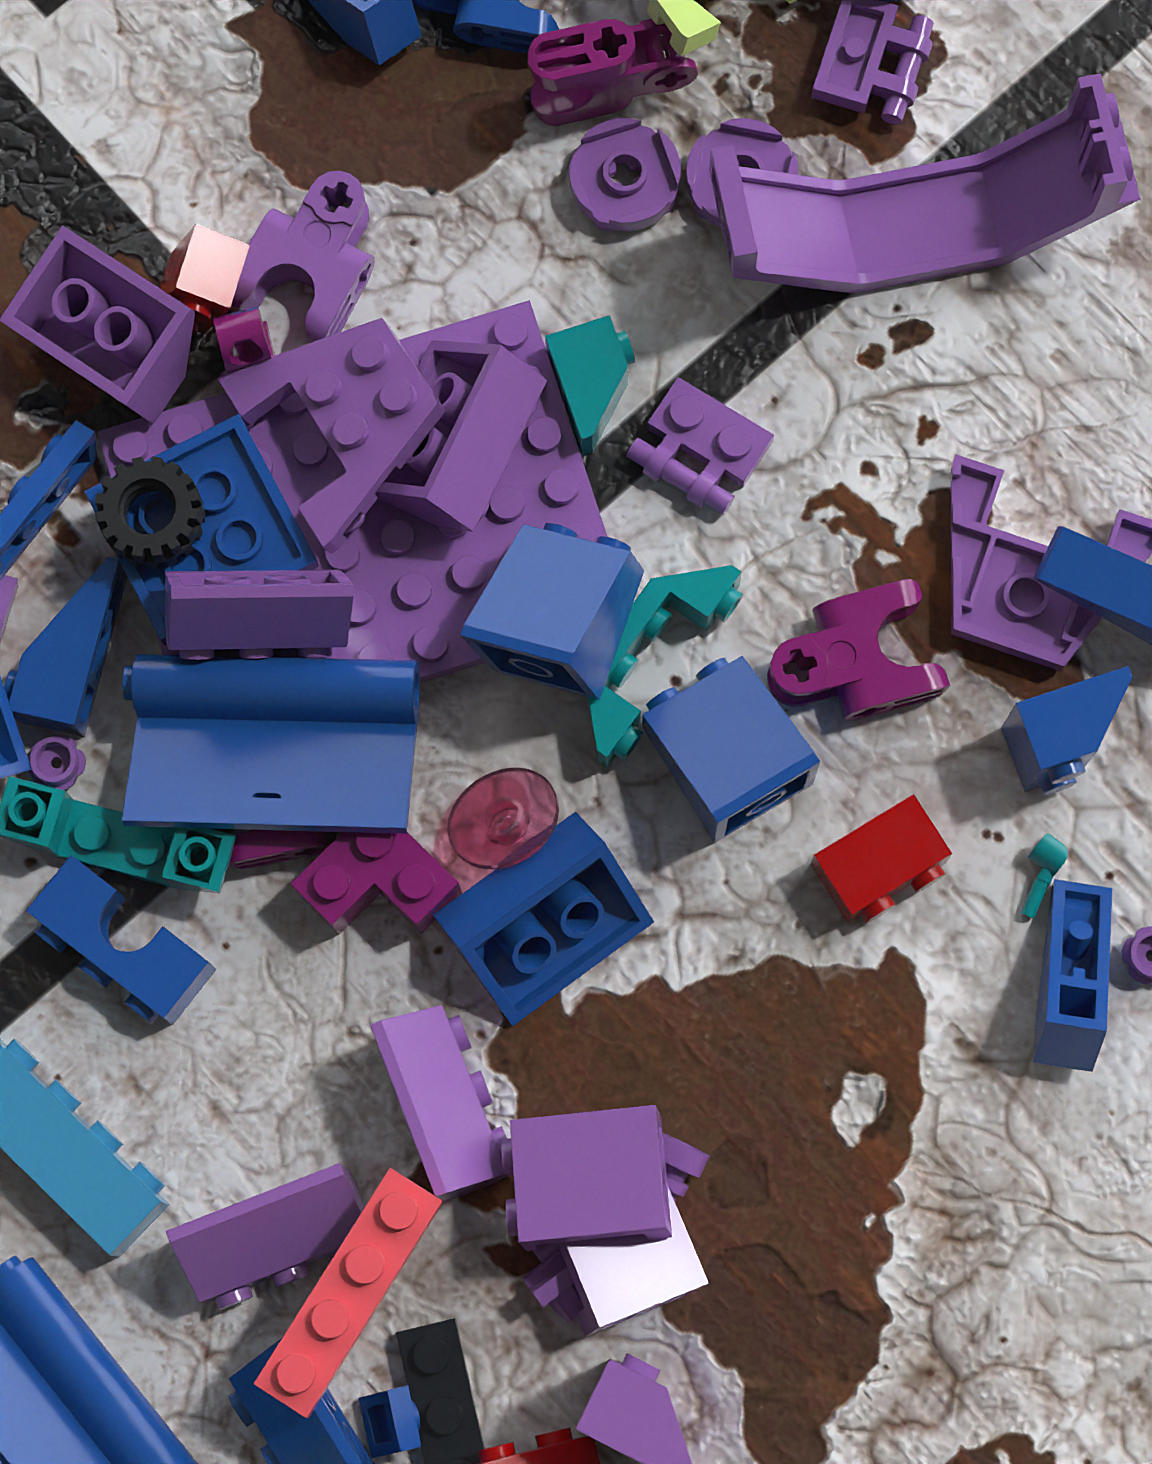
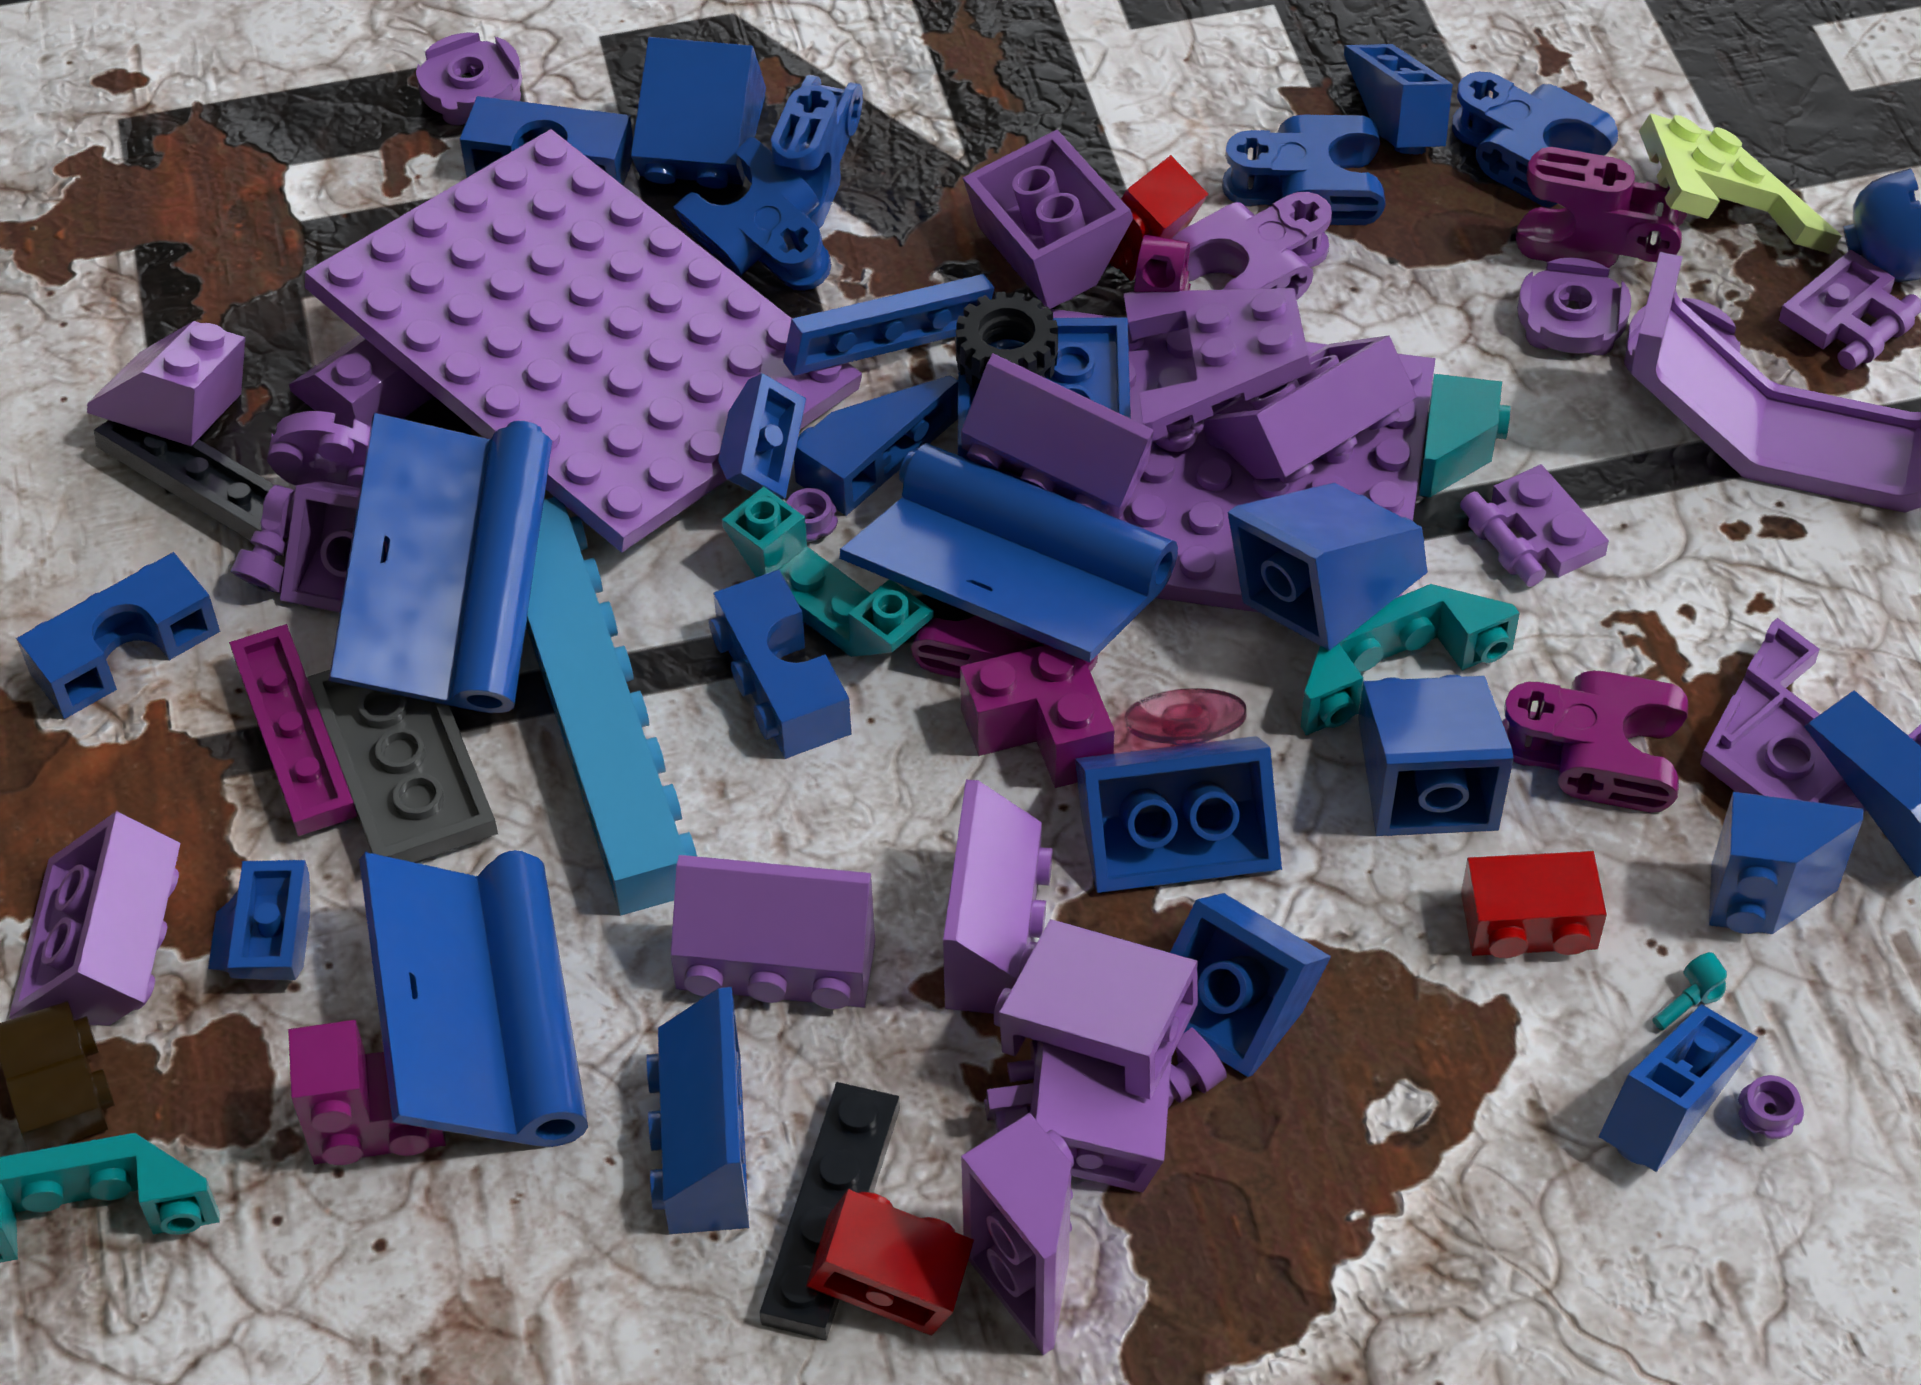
camera: 25 degrees right, 25 degrees down
coral plate [254,1168,444,1418] -> none
blue plate [358,1385,422,1458] -> none
none -> blue slope [1170,893,1331,1077]
none -> blue piece [1222,115,1386,225]

